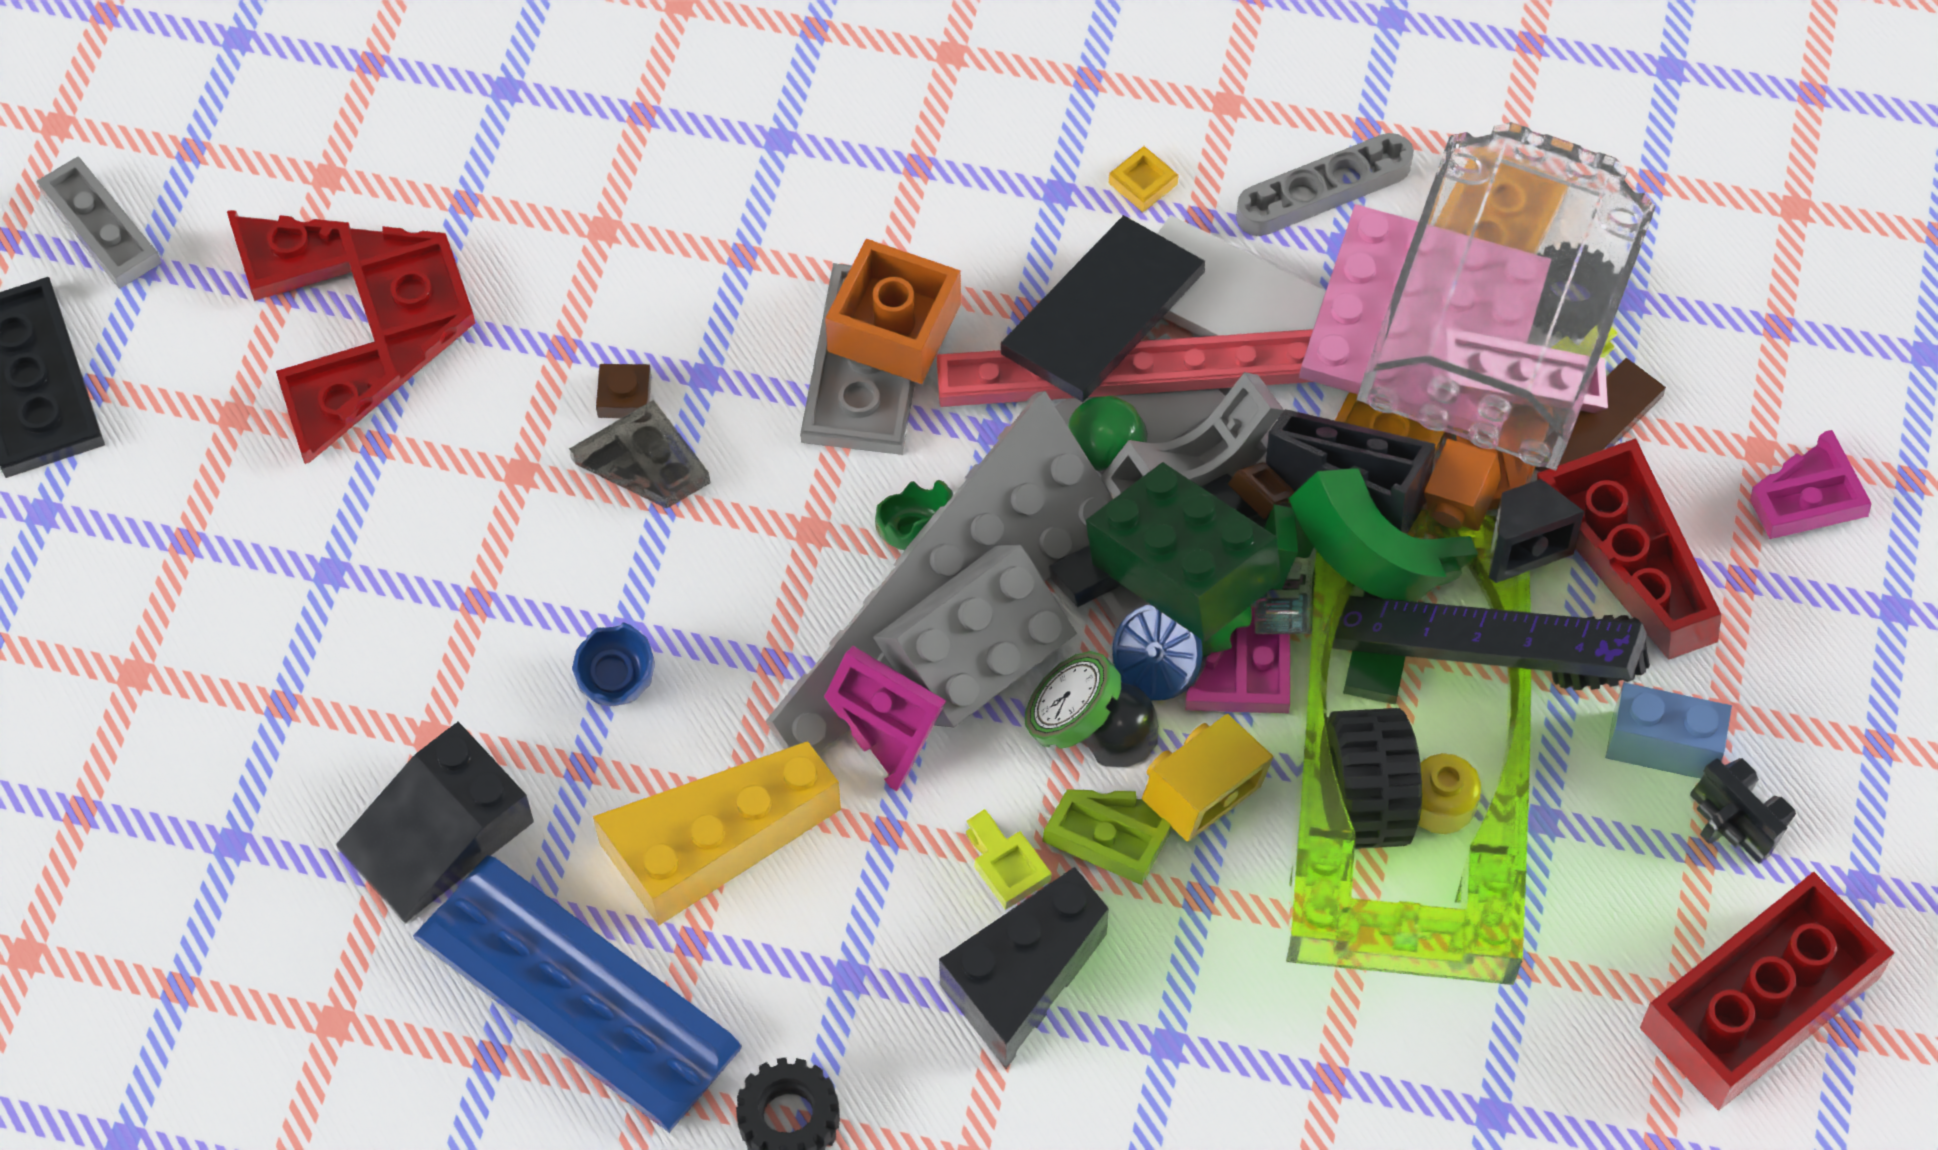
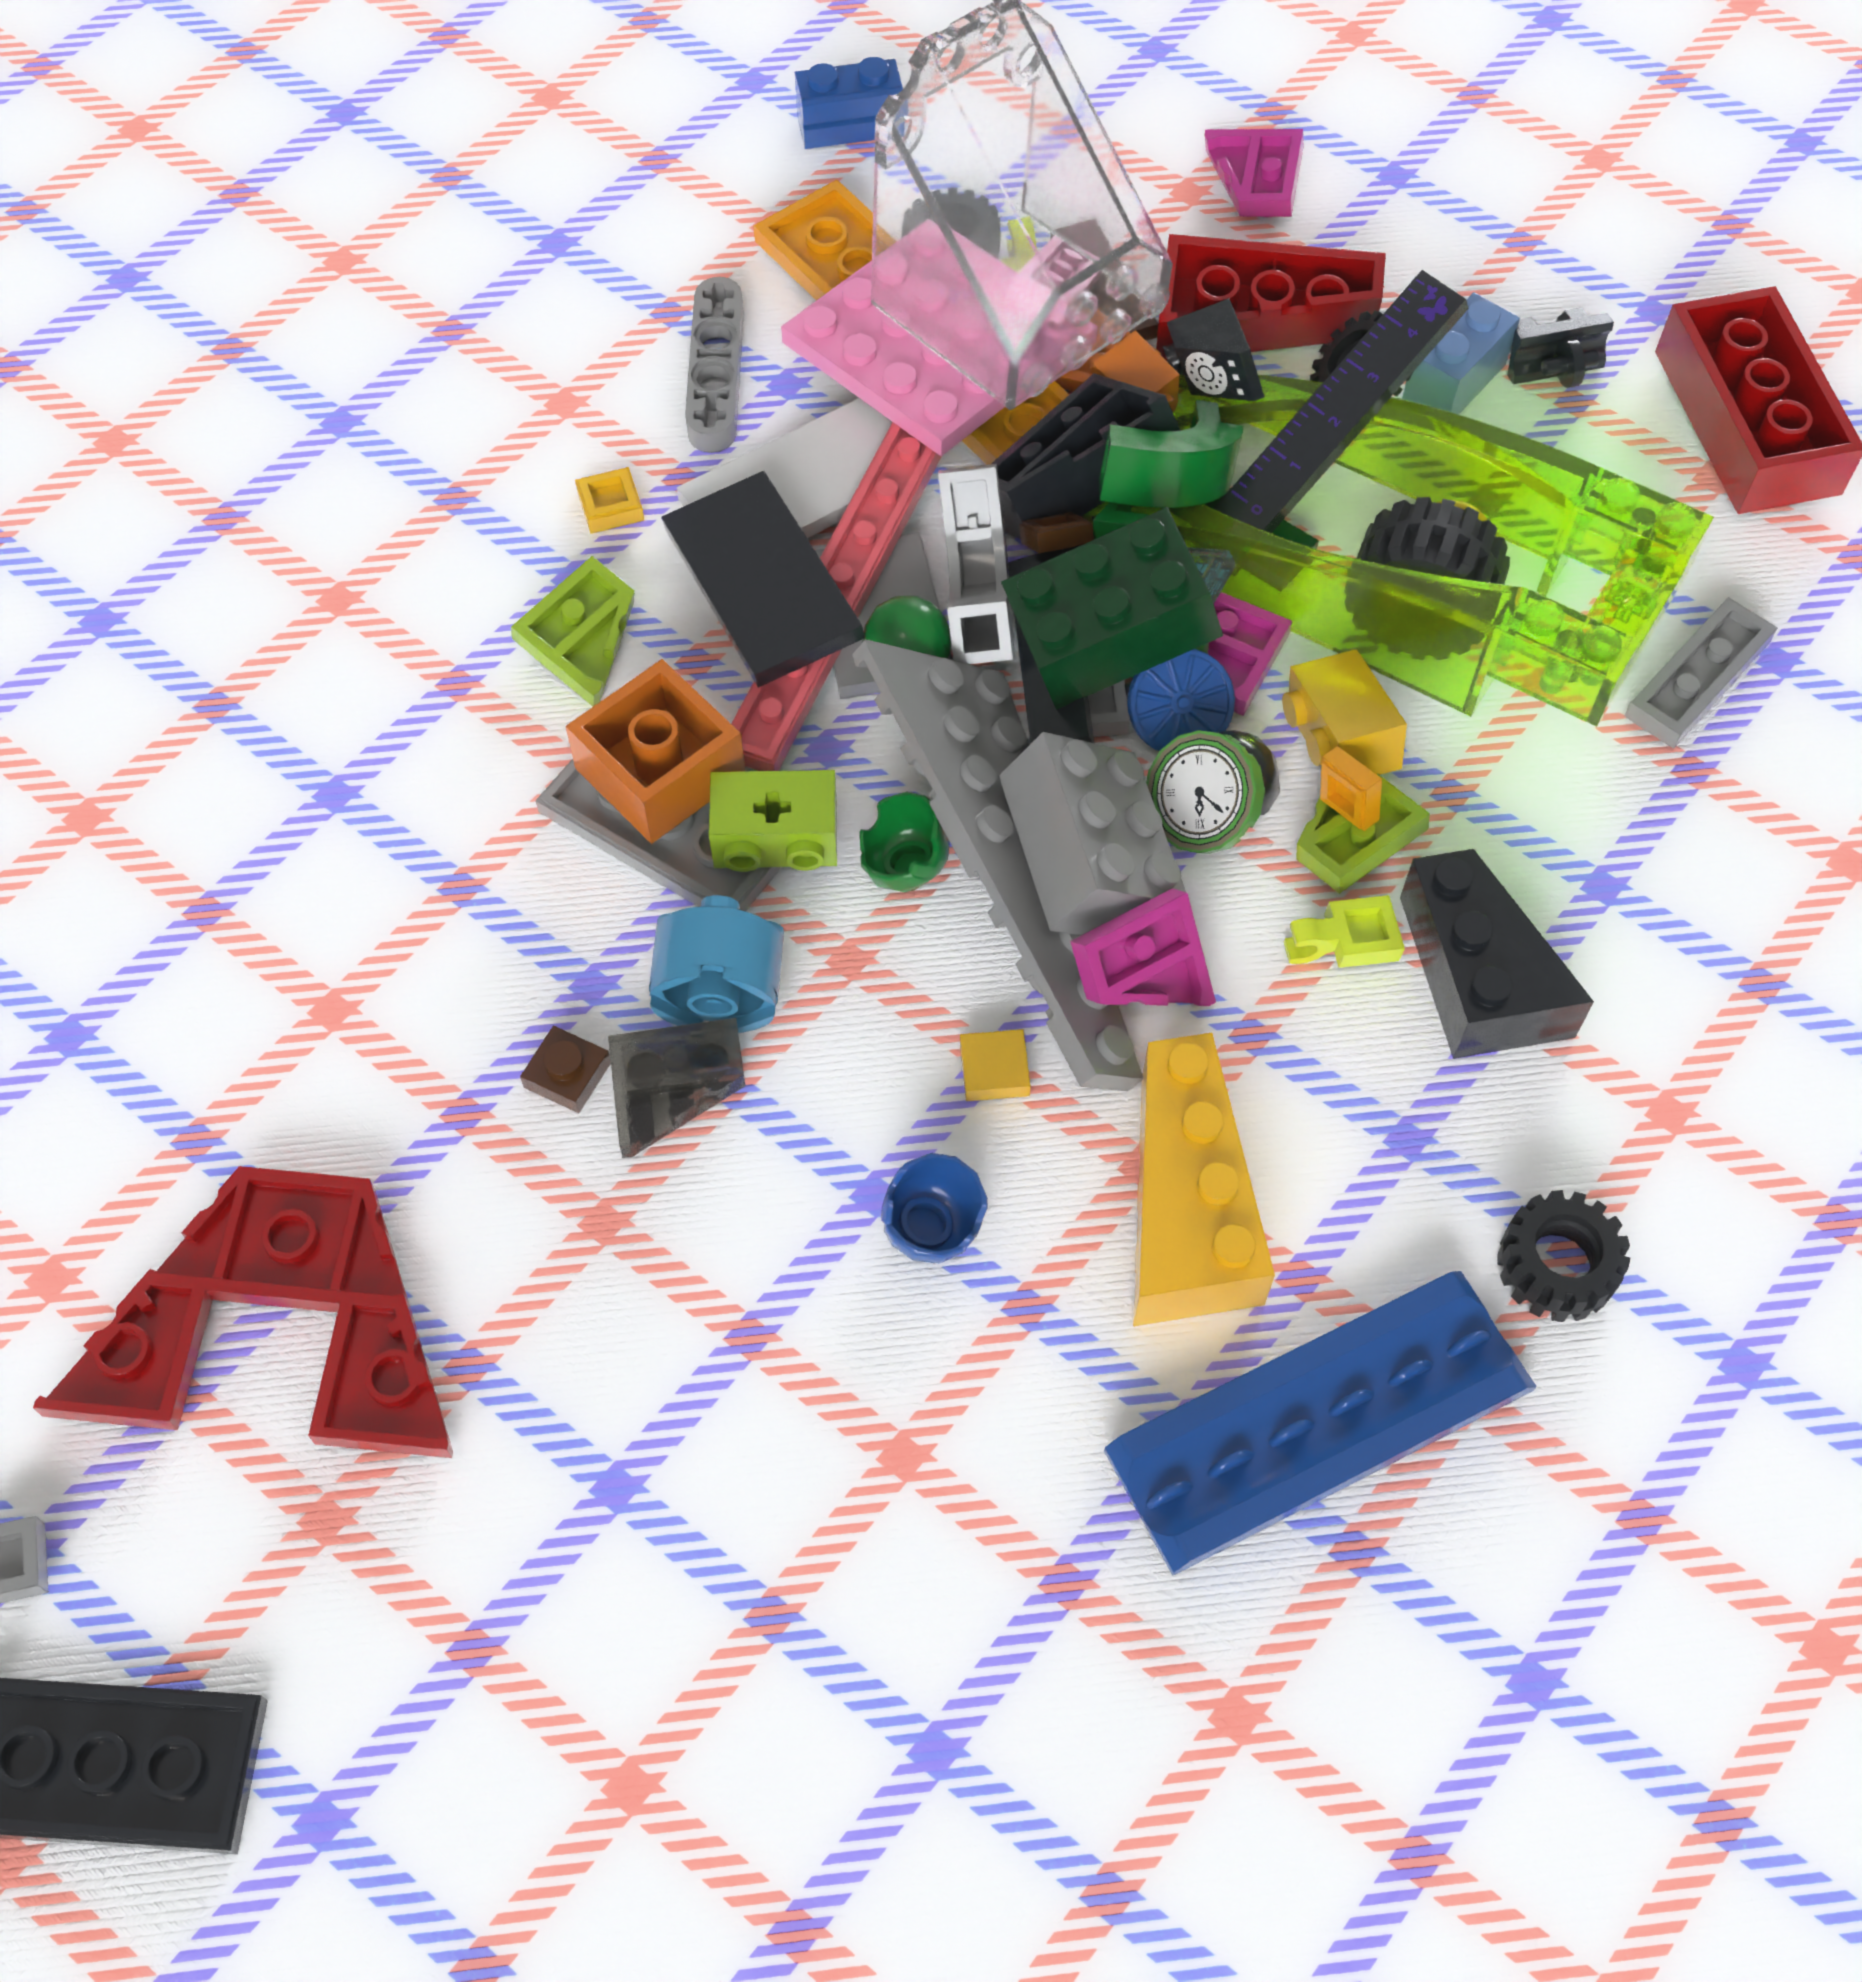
camera: 65 degrees left, 0 degrees up
black slope [336,721,534,924] -> none
none -> lime wing [511,556,635,707]
none -> dark azure brick [649,895,784,1033]
none -> lime brick [709,770,837,872]
none -> blue brick [794,57,904,149]
none -> yellow tile [960,1029,1031,1102]
none -> light orange tile [1320,746,1382,831]
none -> light grey plate [1624,597,1778,749]

